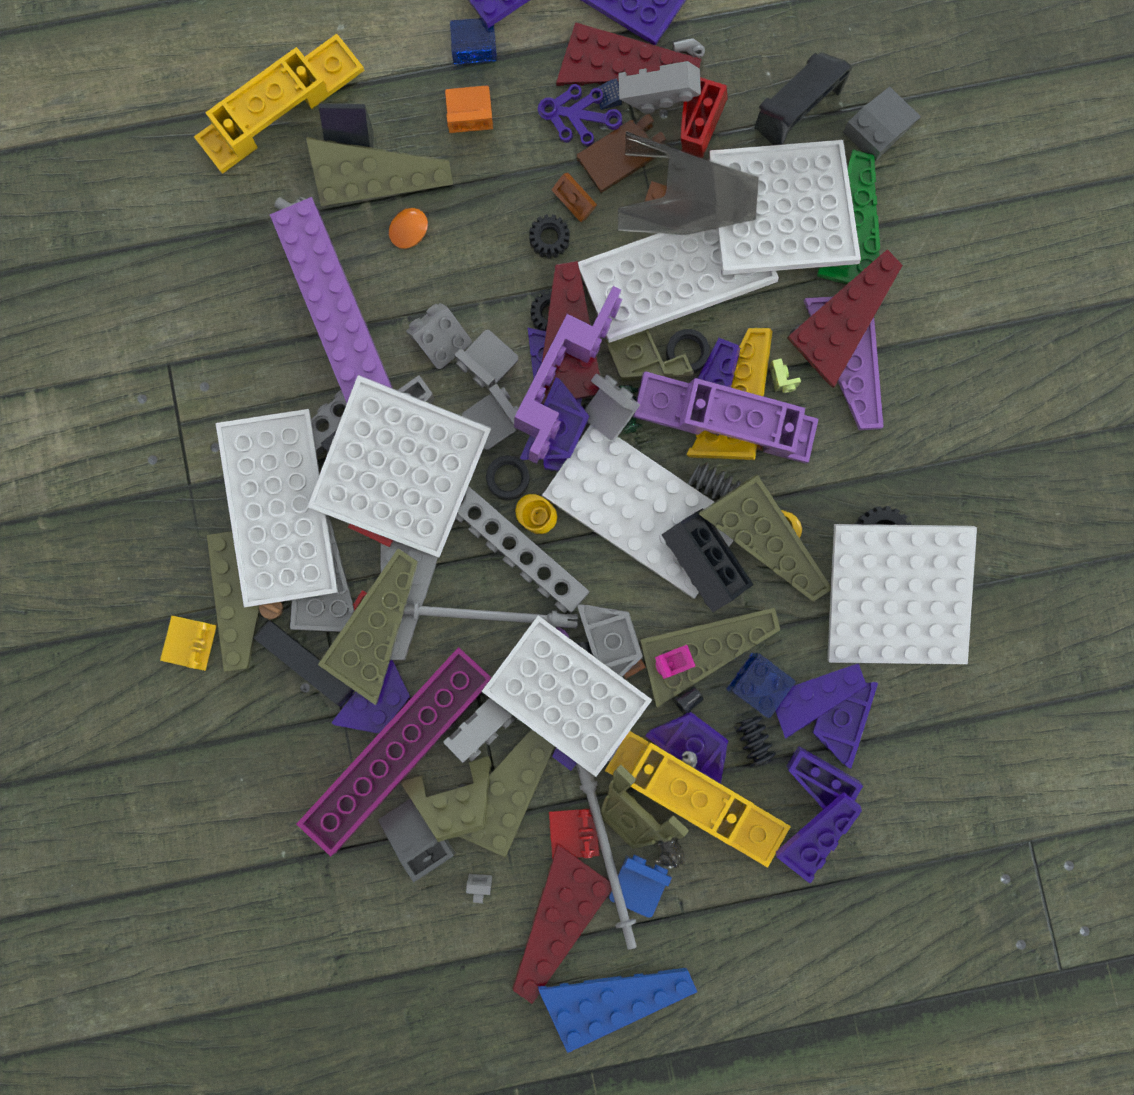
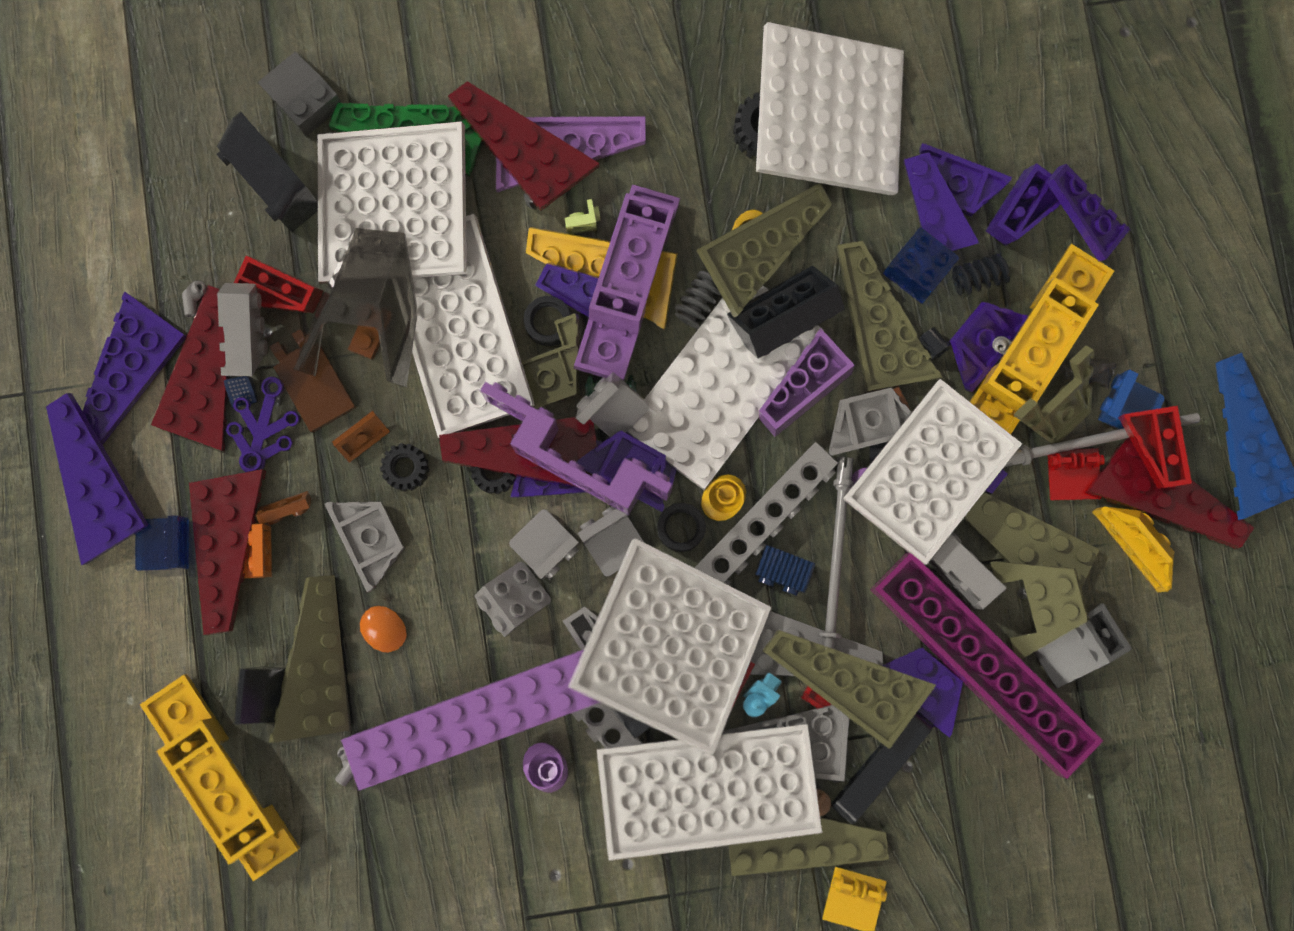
camera: 85 degrees left, 0 degrees up
light grey tile [466,874,492,903] -> none
dark pink bracket [655,645,696,679] -> none
none -> dark red wing [189,469,266,636]
none -> dark orange plate [256,491,312,525]
none -> light grey wing [324,502,405,593]
none -> medium lavender hat [523,743,568,793]
none -> medium azure hips [743,673,781,717]
none -> dark blue brick [755,545,815,596]
none -> medium lavender wedge [759,328,854,437]
none -> yellow wedge [1092,506,1174,592]
none -> red wedge [1118,406,1192,489]

